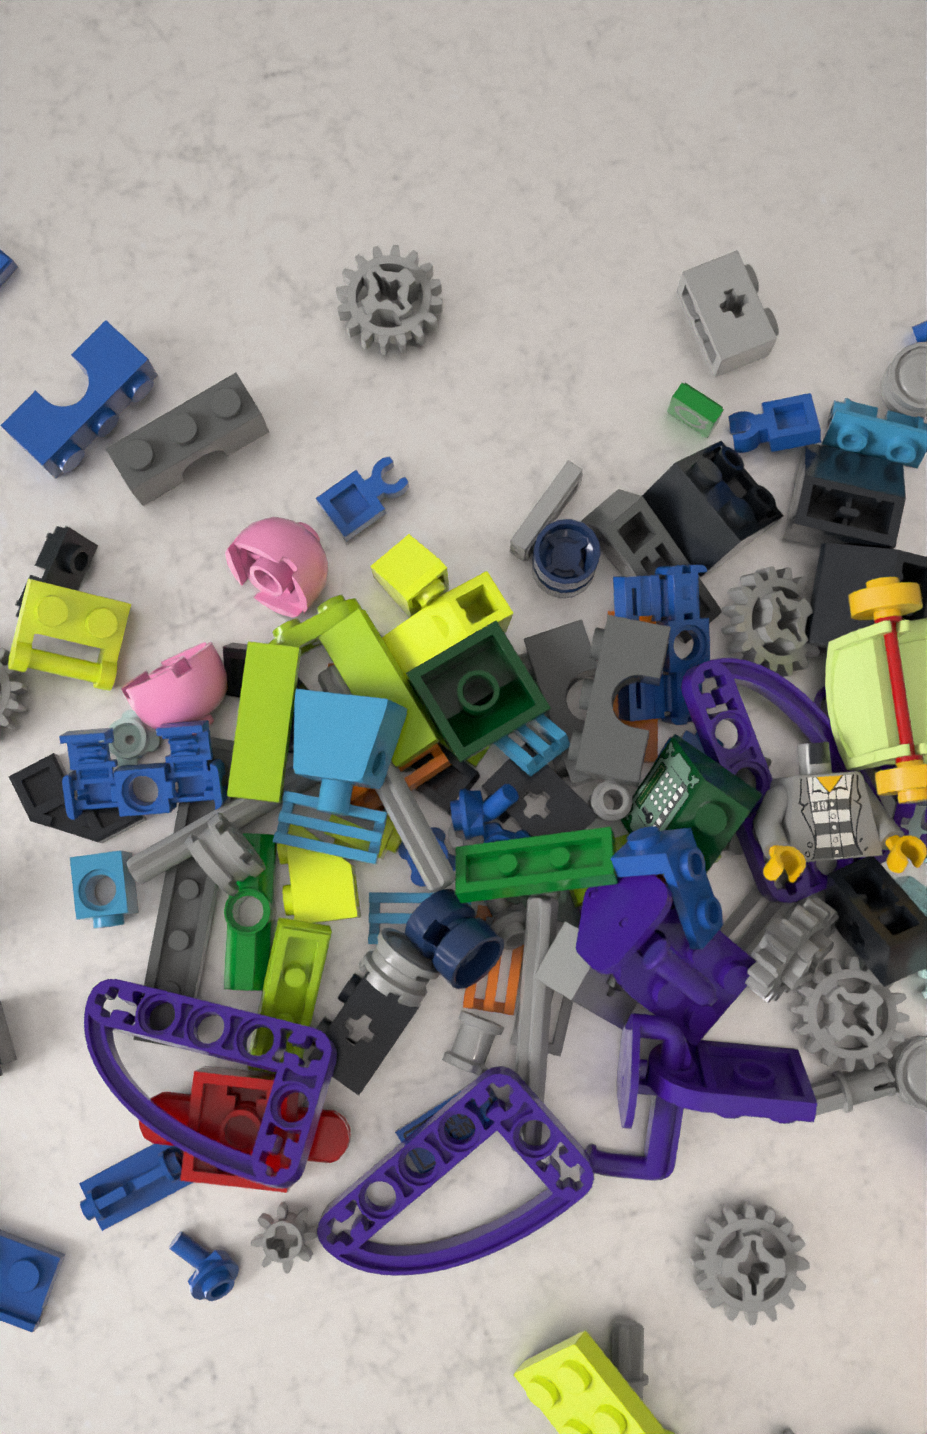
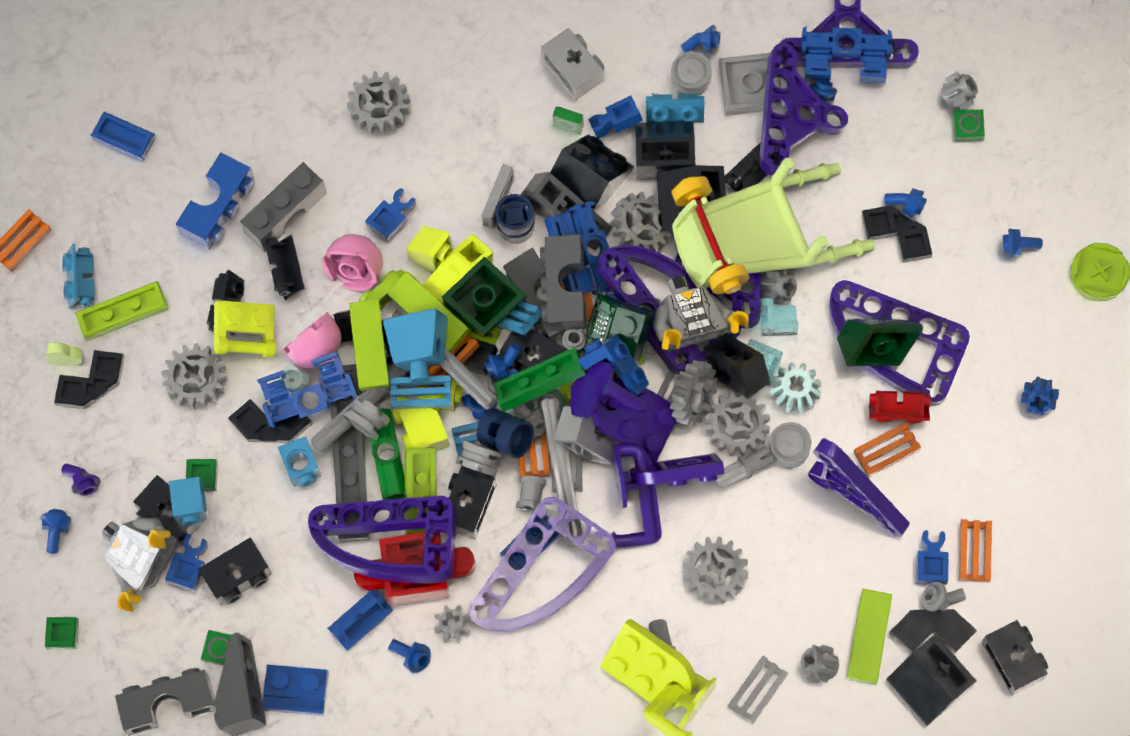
camera: 15 degrees left, 10 degrees down
none -> black hinge [265,235,305,301]

